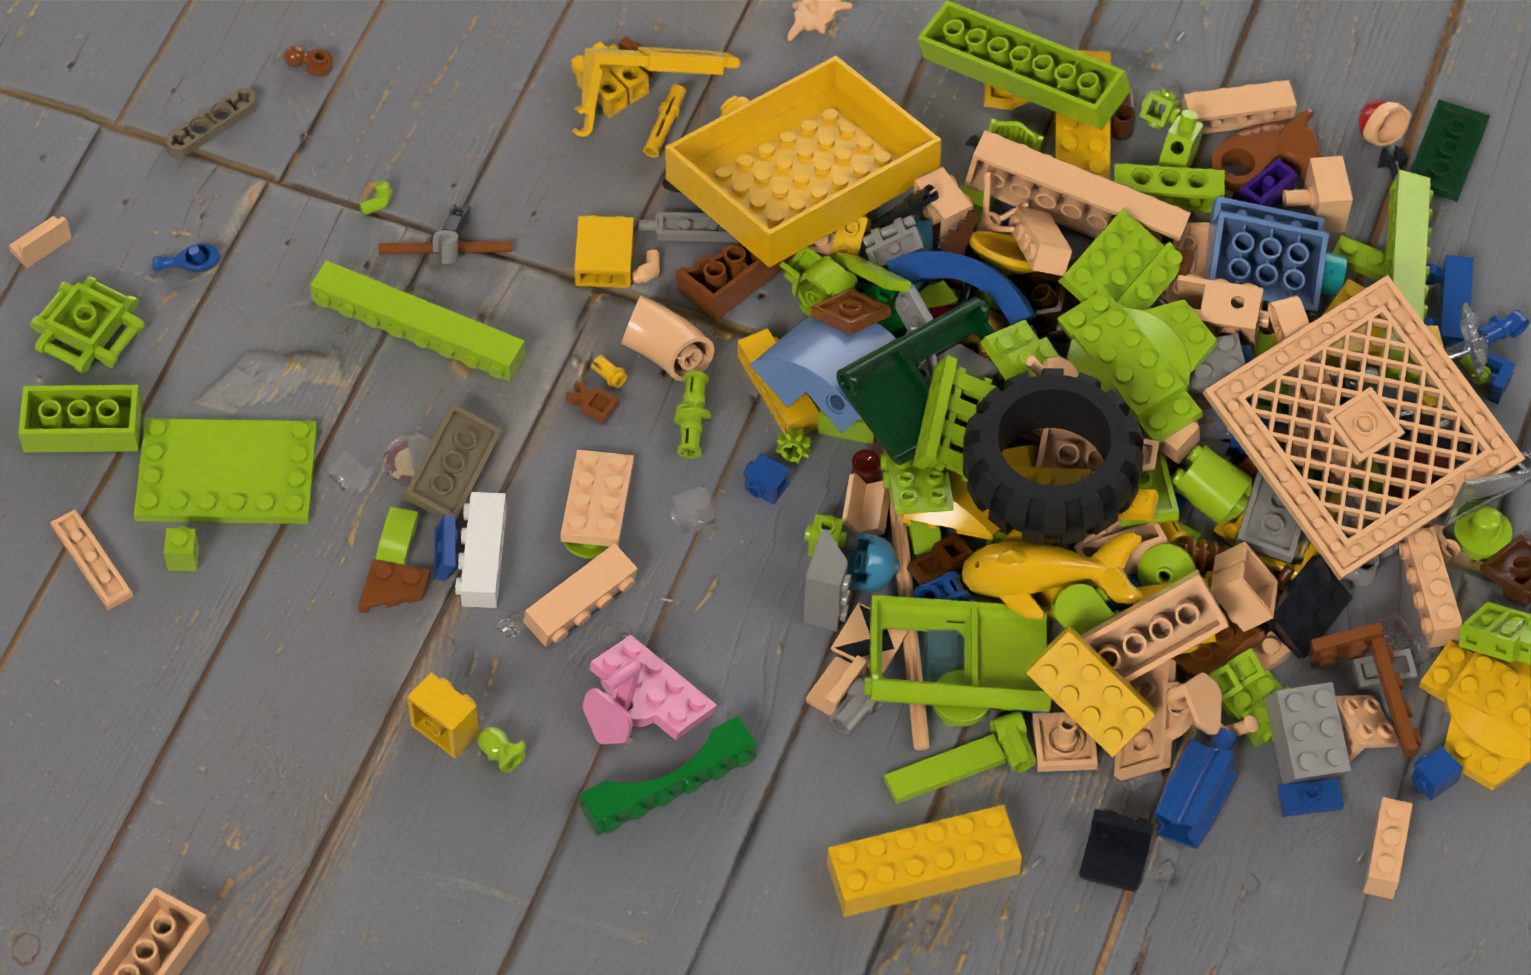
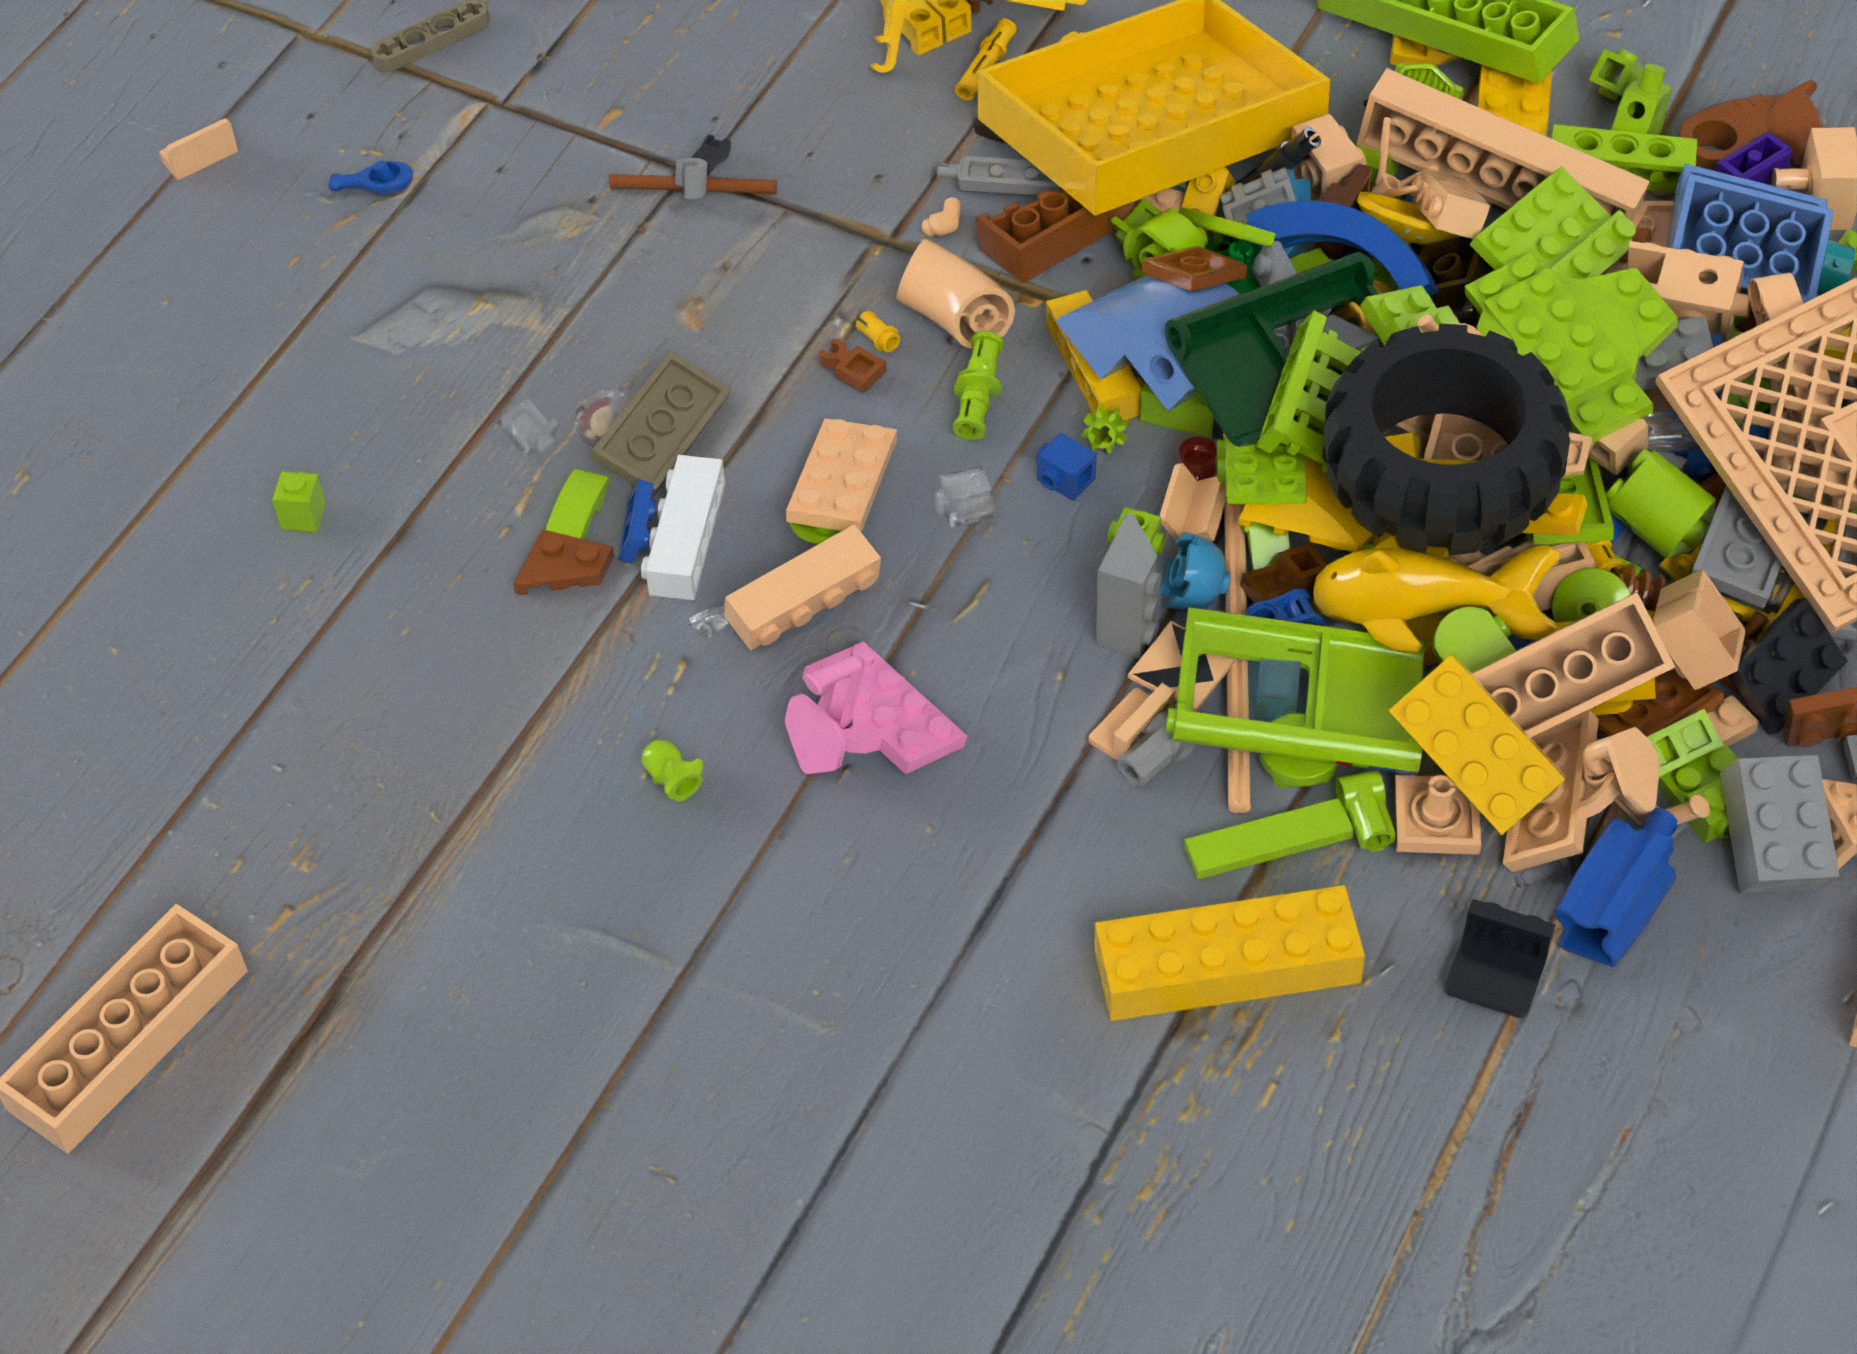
camera: 10 degrees right, 5 degrees down
lime brick [18,385,142,453] -> none
lime brick [29,276,145,374] -> none
light nougat tile [50,509,134,610] -> none
lime plate [134,418,317,524] -> none
lime brick [310,260,526,382] -> none
lime arm [359,180,393,216] -> none
yellow brick [407,672,480,759] -> none
yellow brick [575,215,634,288] -> none
green arch [579,716,756,836] -> none
reddish brown piece [1110,88,1136,140] -> none
light nougat brick [1181,80,1297,134] -> none
blue plate [1277,778,1344,817] -> none

